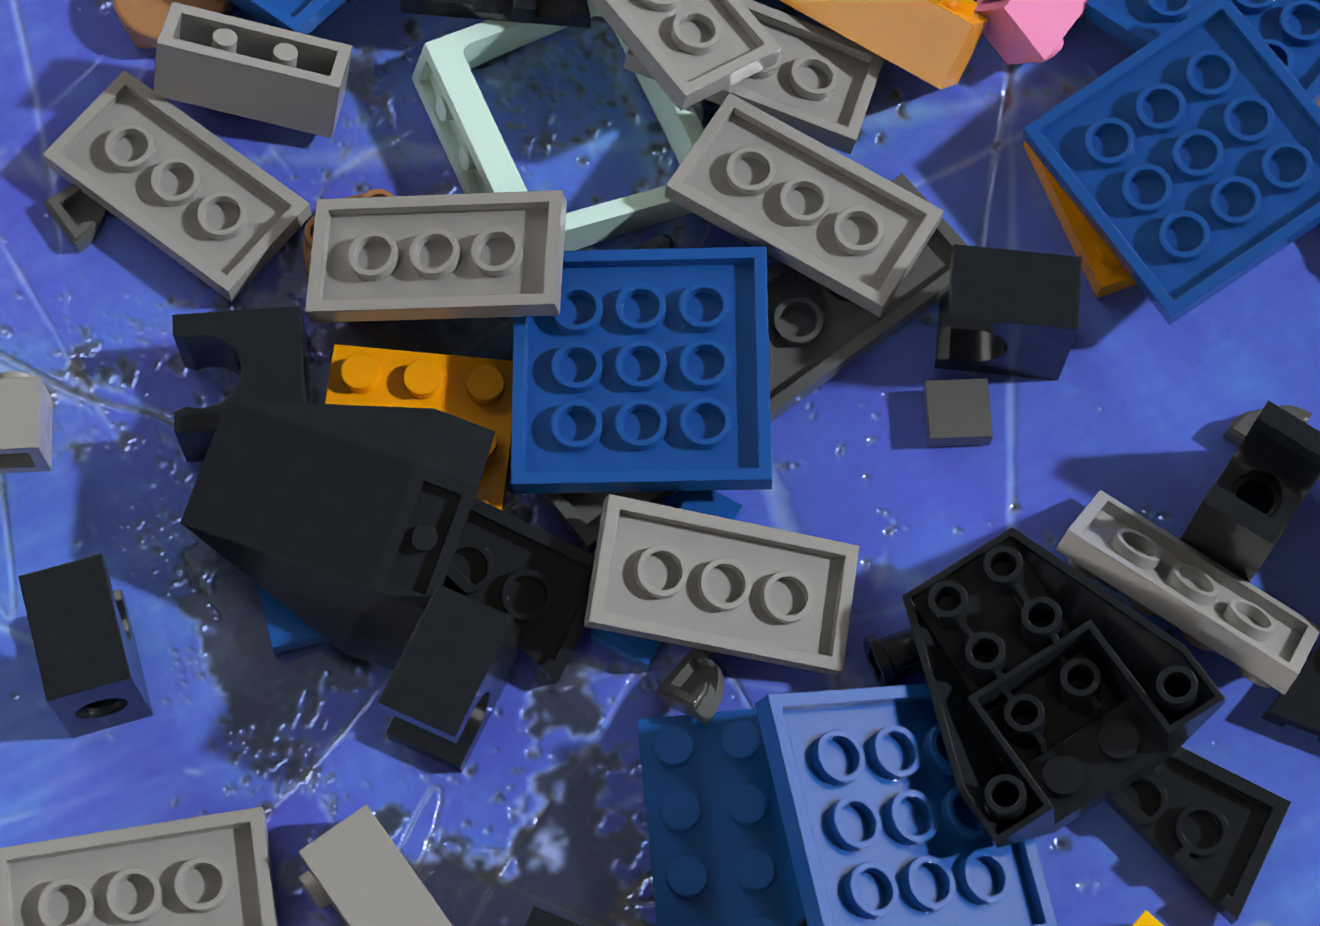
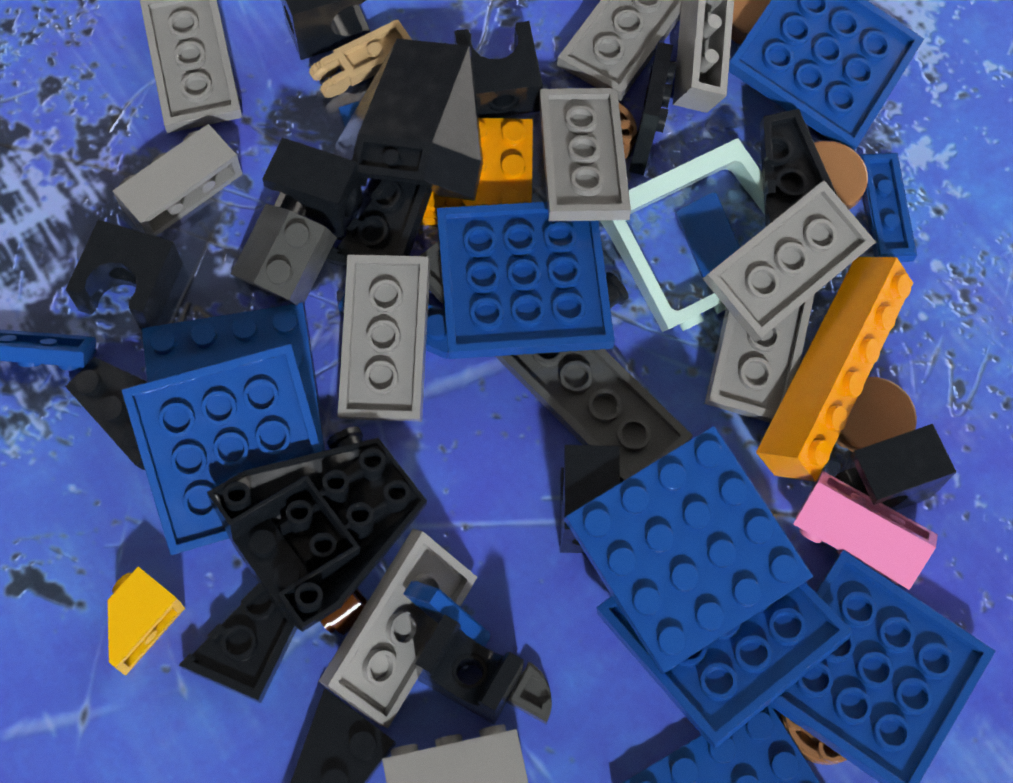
camera: 85 degrees right, 0 degrees up
dark grey tile [656,648,724,725] -> none
light grey plate [665,93,944,317] -> none
dark grey tile [923,379,993,447] -> none
none -> dark grey slope [231,204,337,305]
none -> tan hinge [309,19,412,99]
none -> blue tile [403,581,491,647]
none -> blue plate [564,426,814,674]
none -> black wing [629,42,677,175]
none -> blue slope [675,192,740,281]

